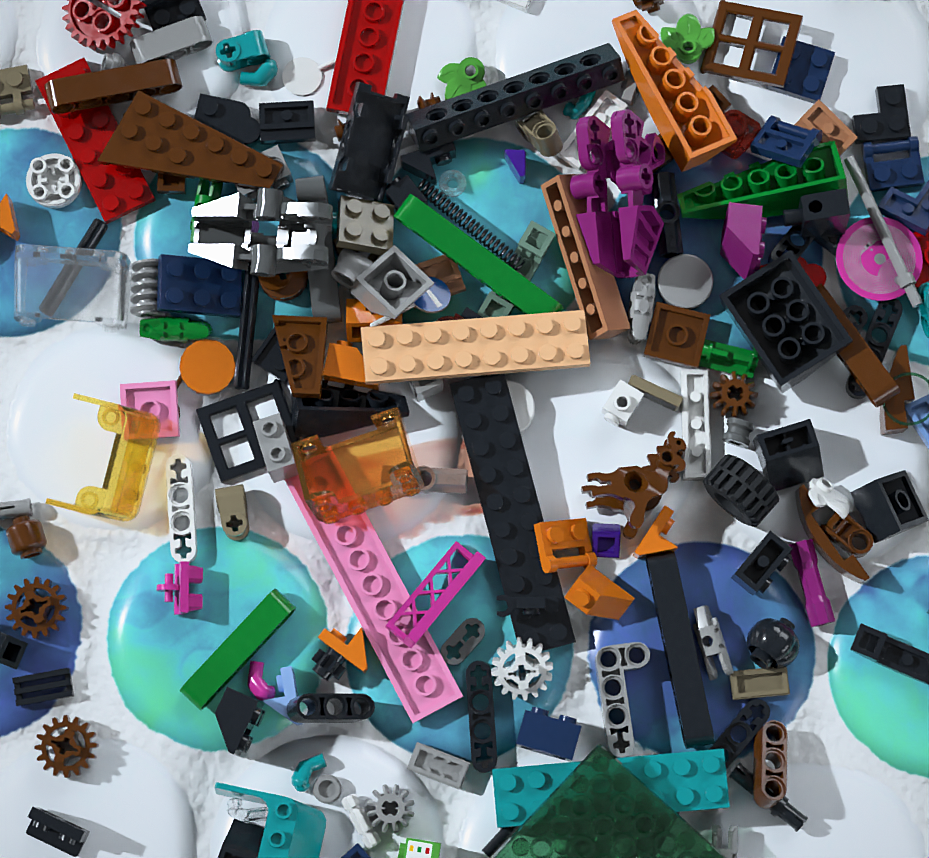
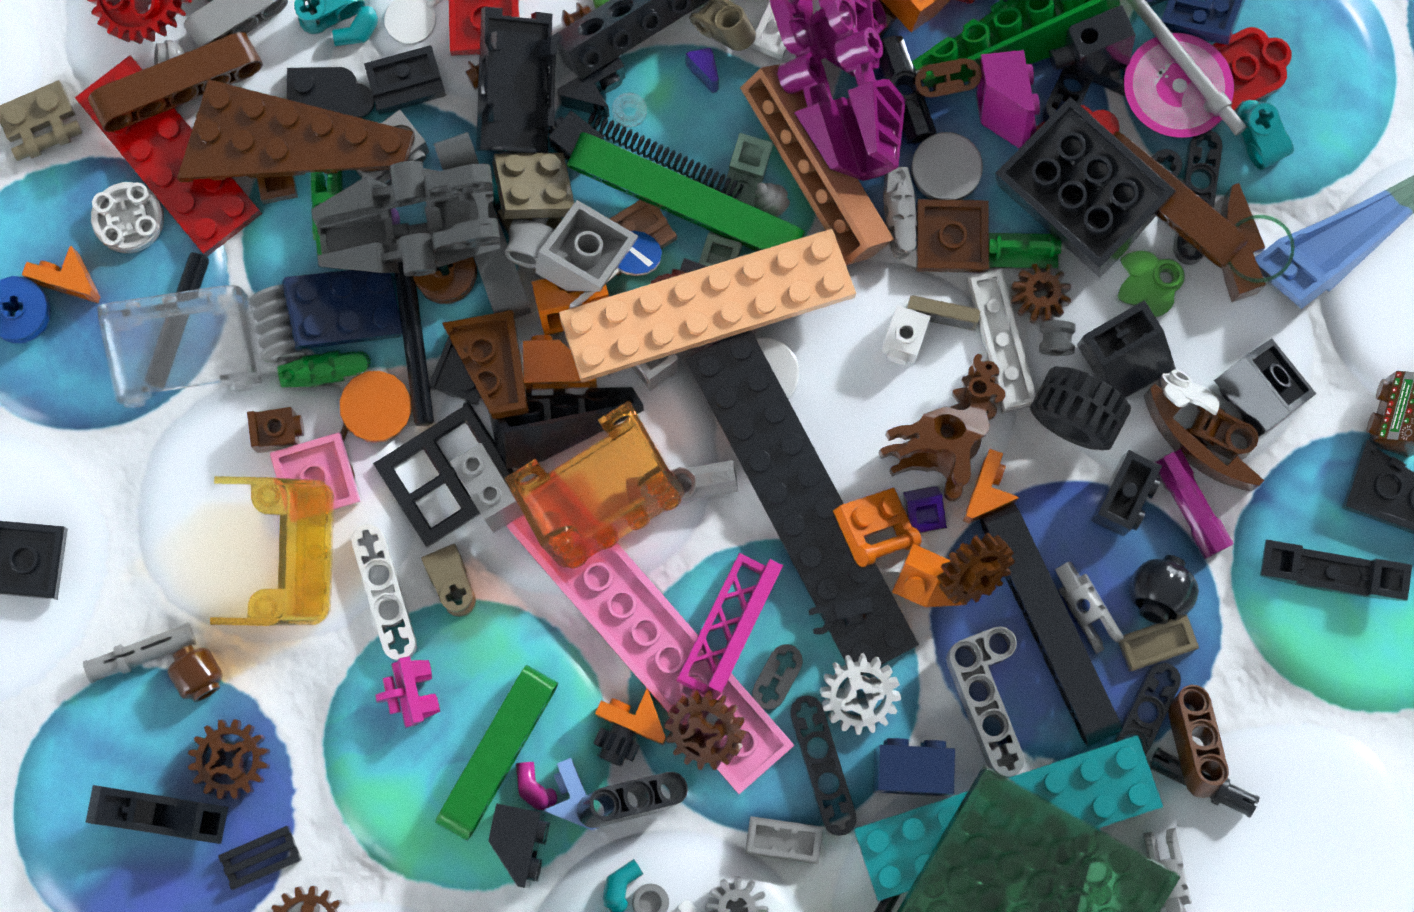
camera: 15 degrees left, 0 degrees up
none -> reddish brown brick [247,407,304,453]
none -> reddish brown gear [664,690,746,770]
none -> light grey plate [754,183,790,217]
none -> reddish brown beam [913,59,981,97]
none -> reddish brown gear [937,533,1015,605]
none -> bright green plate [1117,251,1185,317]

